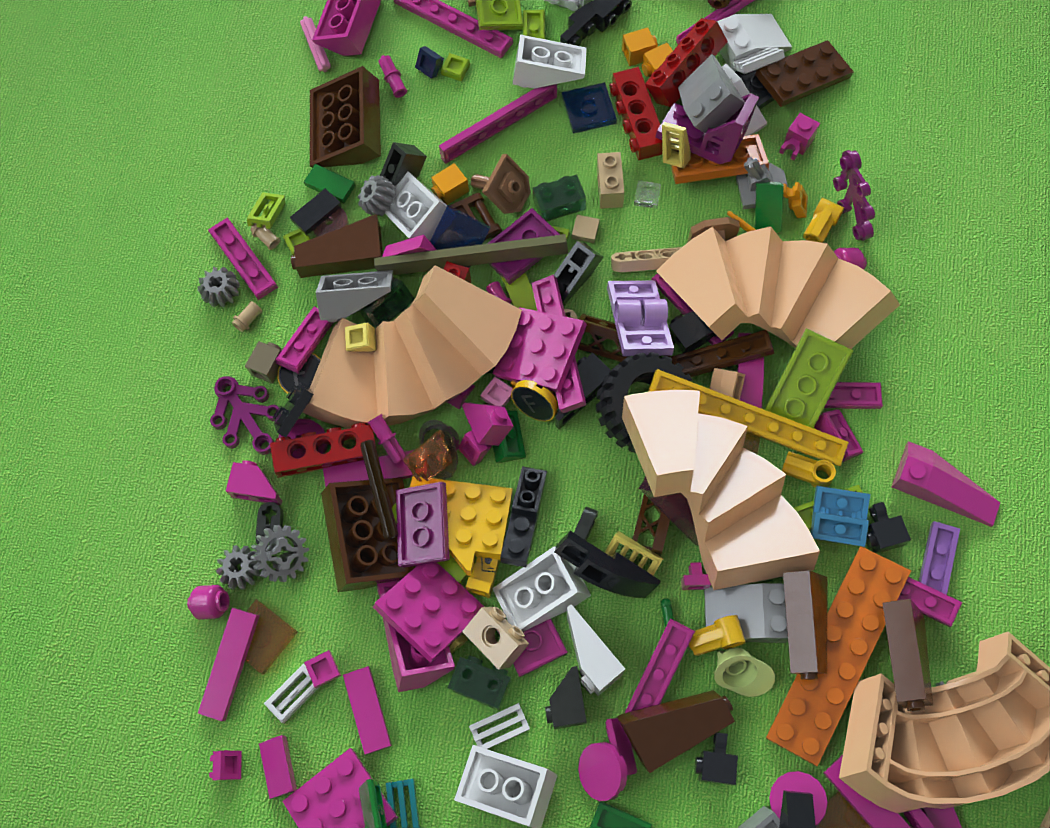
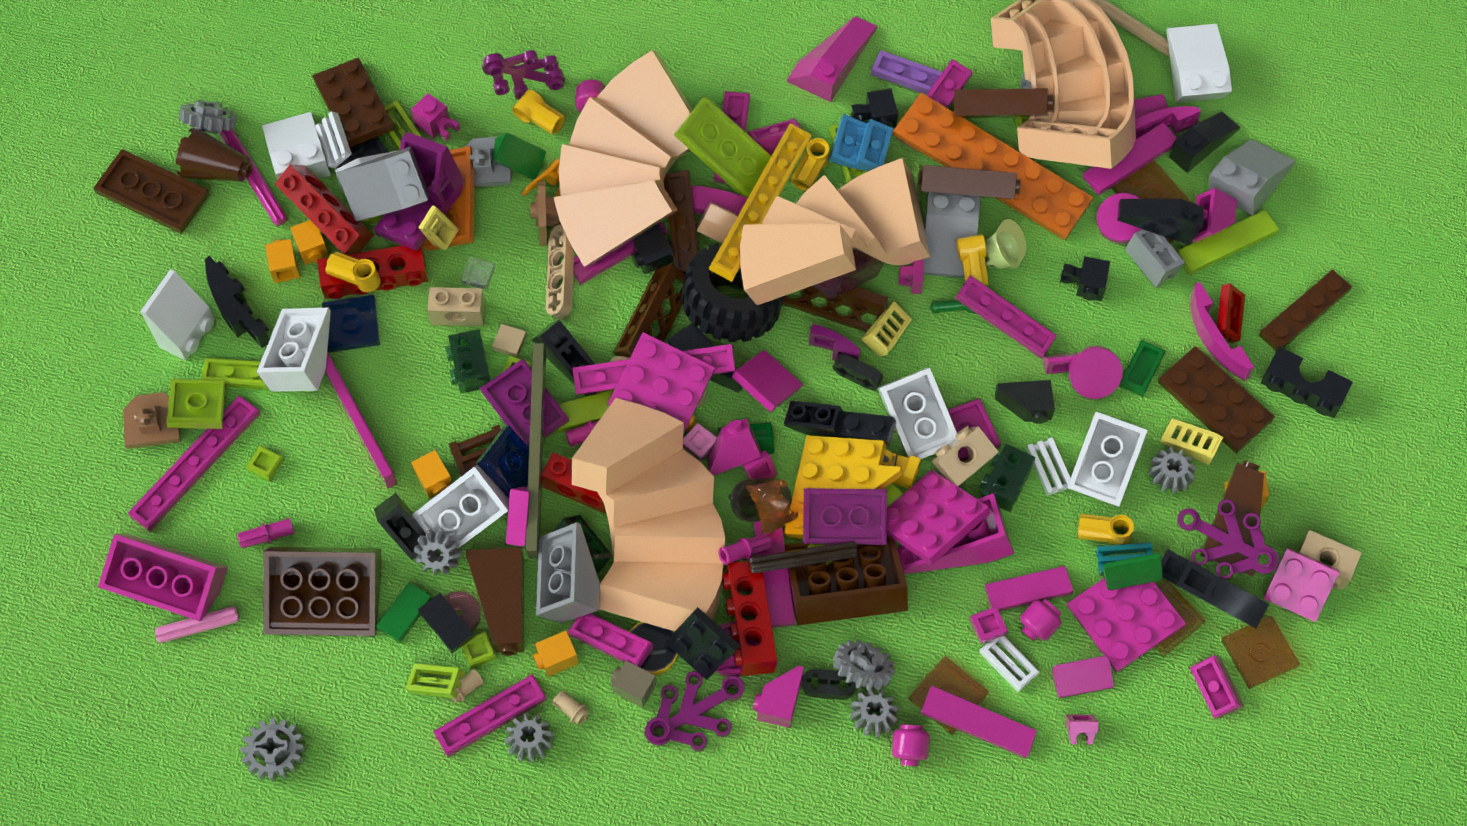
camera: 90 degrees left, 5 degrees down
light yellow slope [345,323,376,352] -> none
dark blue tile [415,46,444,79] -> none
medium nougat piece [471,154,531,214] -> none
tile [511,380,559,422] -> none
black slope [554,531,661,598] -> none
white slope [567,604,625,696] -> none
lavender plate [607,280,674,356] -> none
reddish brown slope [617,690,735,773] -> none
light orange plate [783,182,808,218] -> none
none -> light grey gear [240,718,305,782]
none -> yellow piece [325,252,381,293]
none -> lime tile [384,100,421,150]
none -> light orange brick [533,631,579,677]
none -> dark pink tile [732,350,803,412]
none -> magenta slope [809,324,860,361]
none -> dark pink head [1020,599,1062,641]
none -> yellow piece [1077,514,1134,545]

